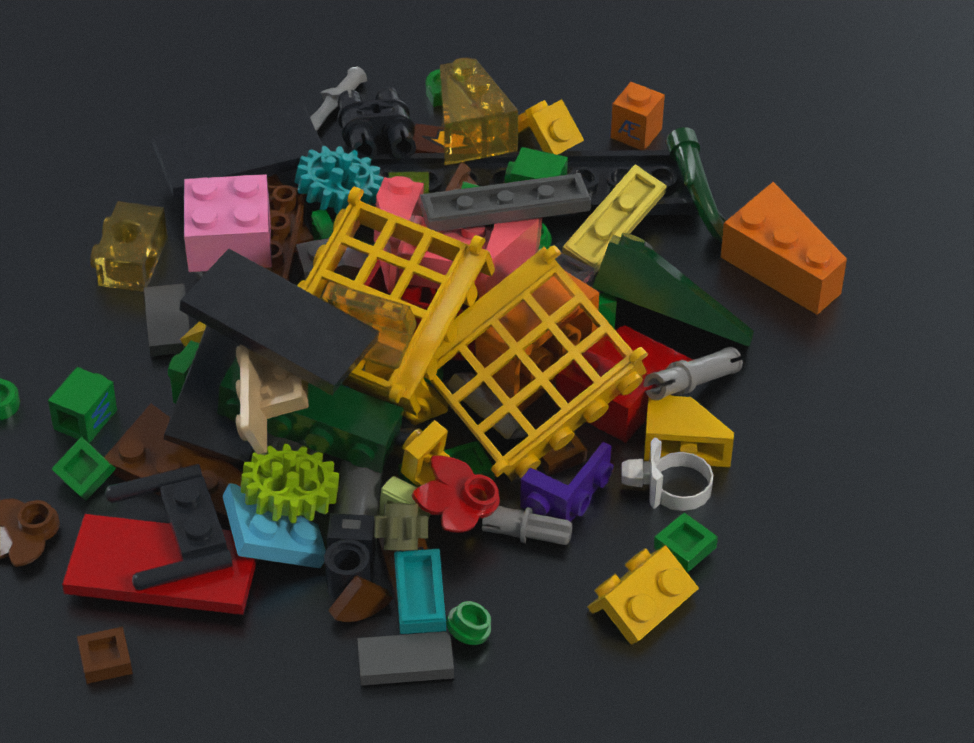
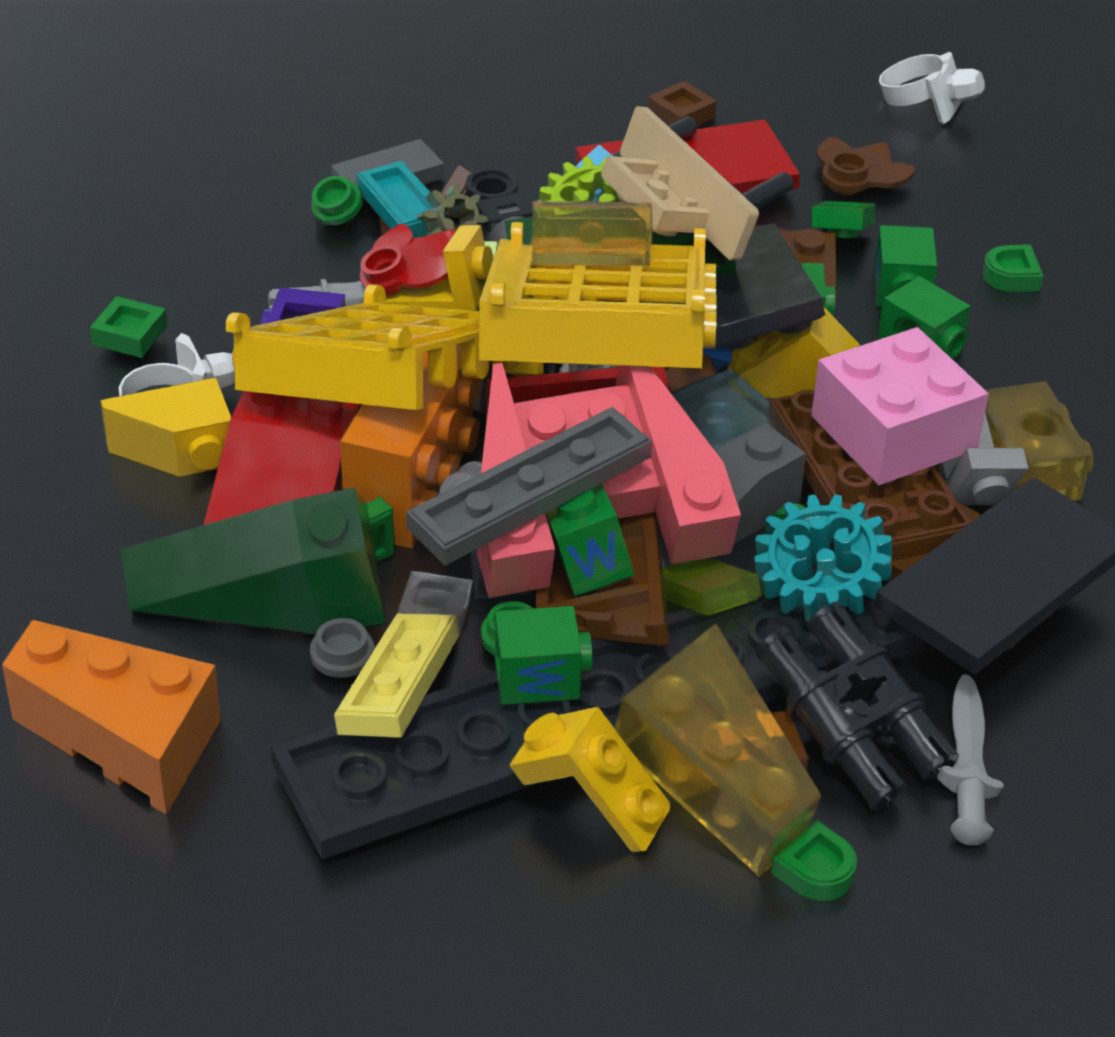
camera: 155 degrees right, 5 degrees down
black tile [179,249,380,395] -> none
yellow bracket [587,545,699,645] -> none
orange brick [611,82,665,150] -> none
light grey pin [644,347,743,400] -> none
dark green plant [665,127,726,243] -> none
none -> green brick [878,276,970,359]
none -> light grey bracket [938,413,1028,505]

